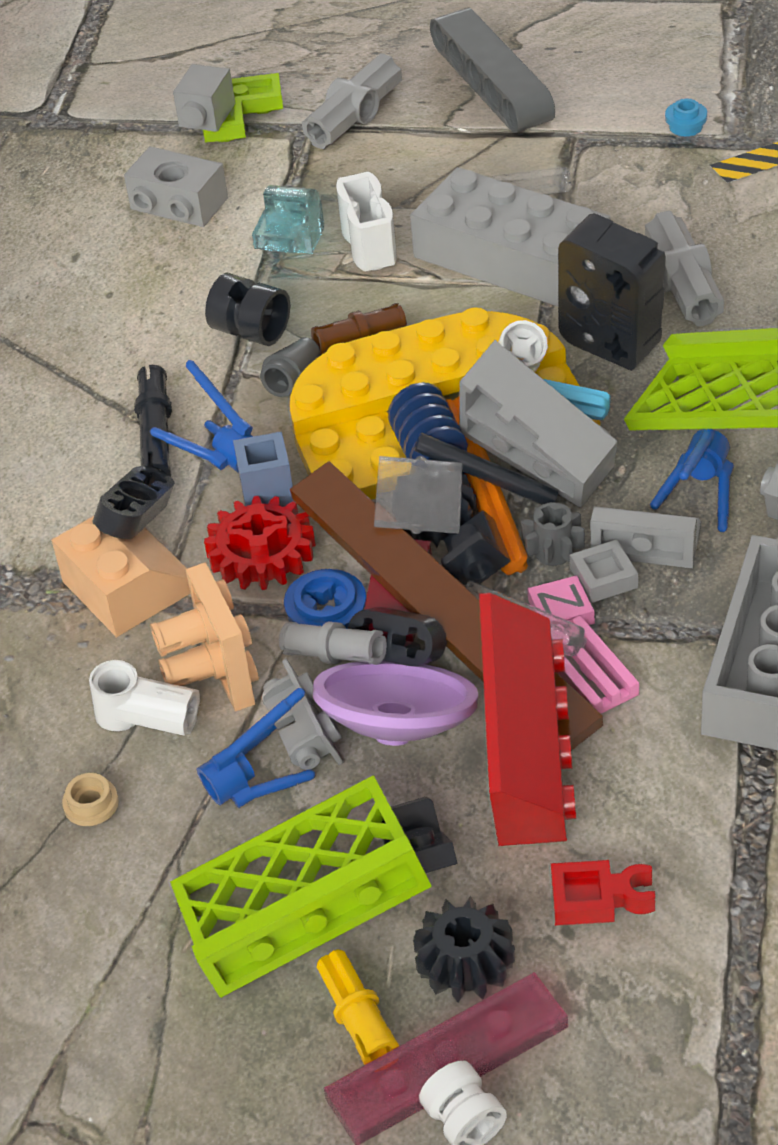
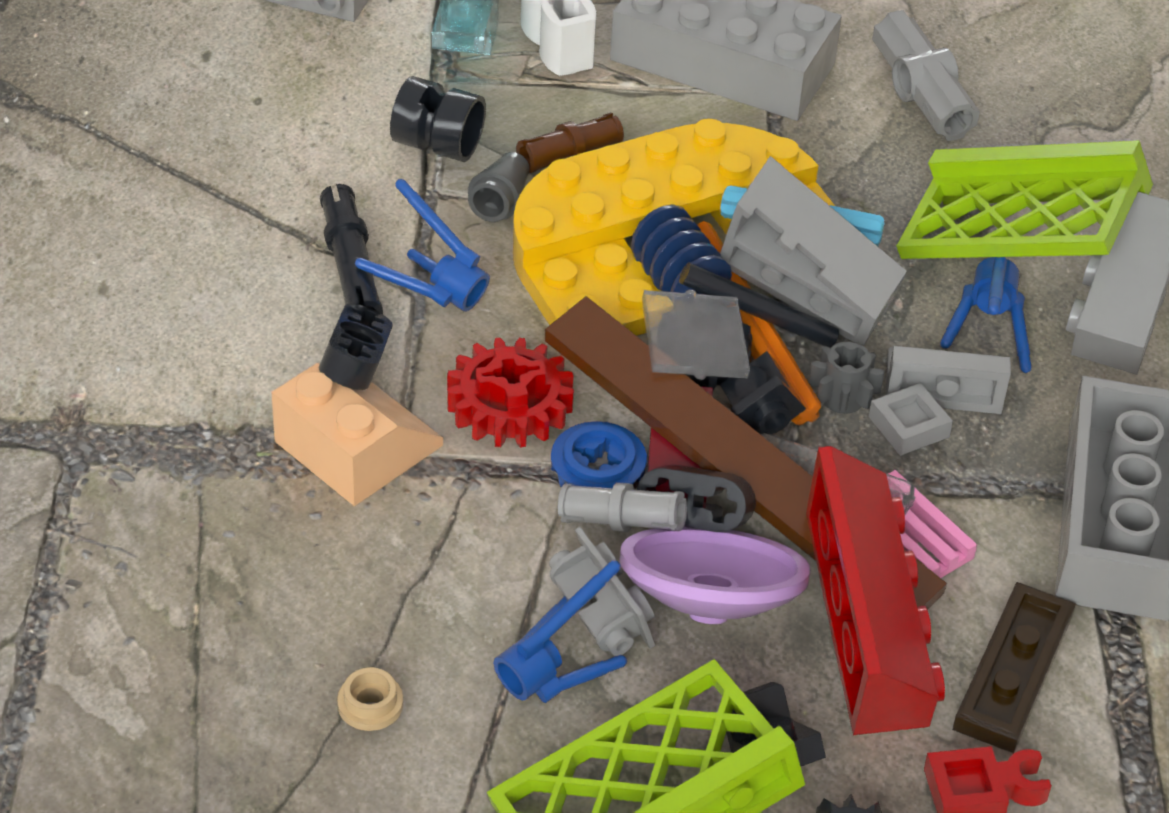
camera: 15 degrees left, 0 degrees up
white piece [89,660,200,736] -> none
light nougat plate [150,562,259,712] -> none
sand blue brick [233,431,295,507] -> none
white wheel [498,320,548,372] -> none
bright pink tile [528,575,595,635] -> none
black axle [558,213,666,371] -> none
none -> dark brown tile [952,582,1076,754]

